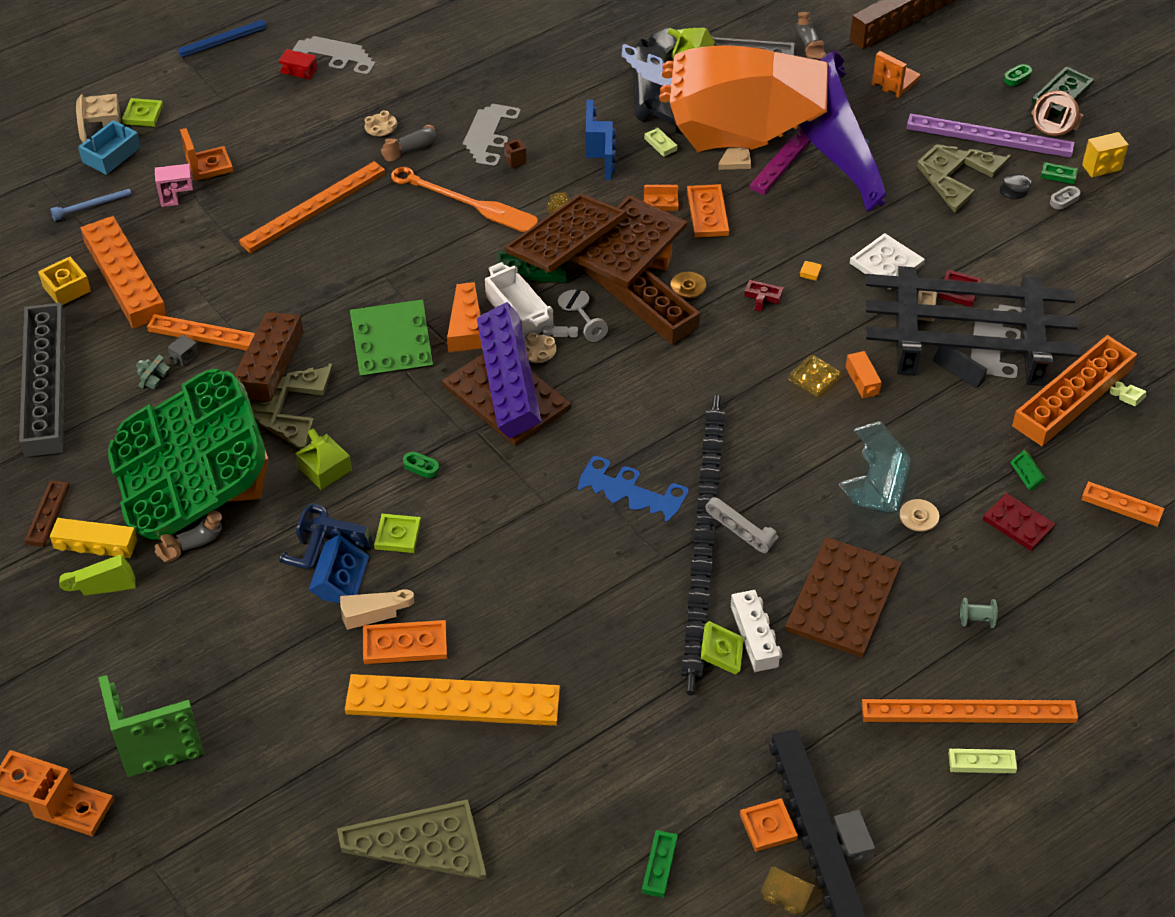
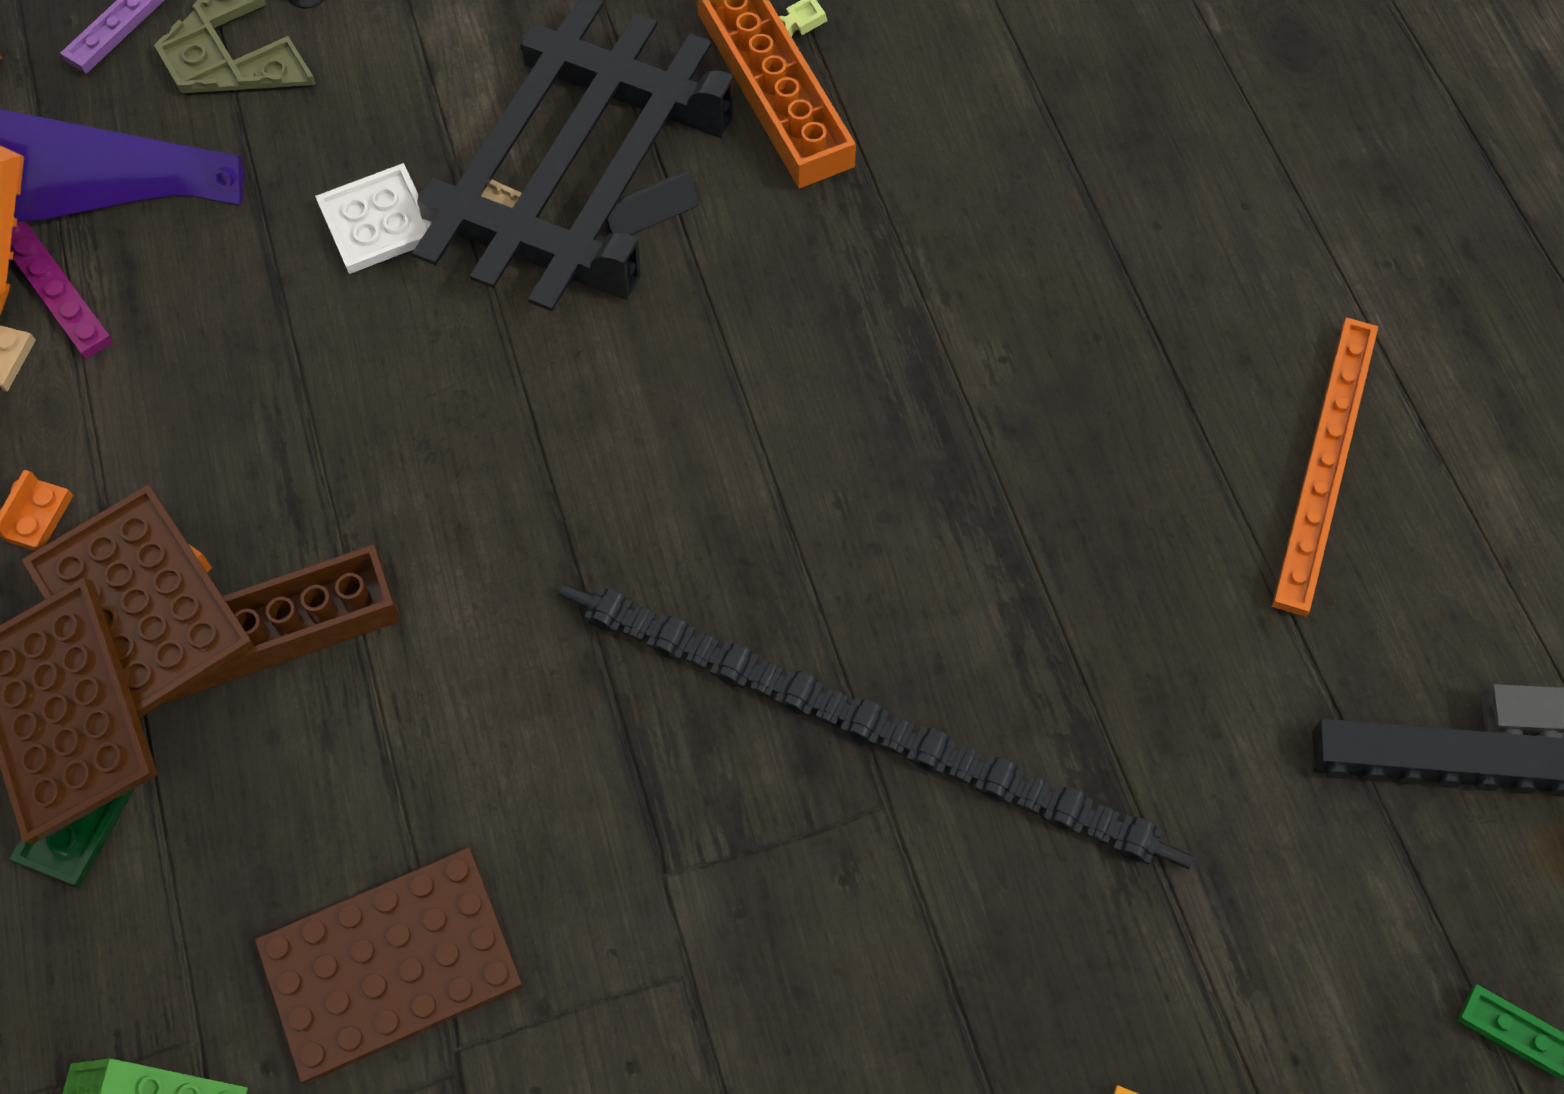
camera: 70 degrees left, 15 degrees up
orange wedge [447,282,482,352] -> none
dark purple brick [477,302,542,439] -> none
white container [485,262,553,340] -> none
tan dish [524,333,556,363] -> none
light grey axle [543,326,578,337] -> none
light grey piece [558,290,608,342] -> none
blue piece [578,456,689,522] -> none
pearl gold dish [671,272,706,298] -> none
orange plate [687,184,729,238] -> none
lime plate [701,621,744,675] -> none
light grey beam [705,497,778,553] -> none
white brick [731,590,782,672] -> none
orange plate [740,798,798,852] -> none
dark red plate [744,280,783,312] -> none
reddish brown plate [785,537,902,658] -> none
clear yellow plate [789,354,841,397] -> none
light orange tile [800,261,822,281] -> none
clear light blue windscreen [839,421,910,513] -> none
orange brick [846,351,882,399] -> none
tan dish [900,499,939,532] -> none
dark red plate [937,270,982,307] -> none
yellowish green plate [948,749,1017,773] -> none
sand green hose [960,598,998,628] -> none
light grey piece [971,305,1021,378] -> none
dark red plate [983,493,1055,552] -> none
green plate [1010,450,1046,491] -> none
orange plate [1081,481,1164,527] -> none

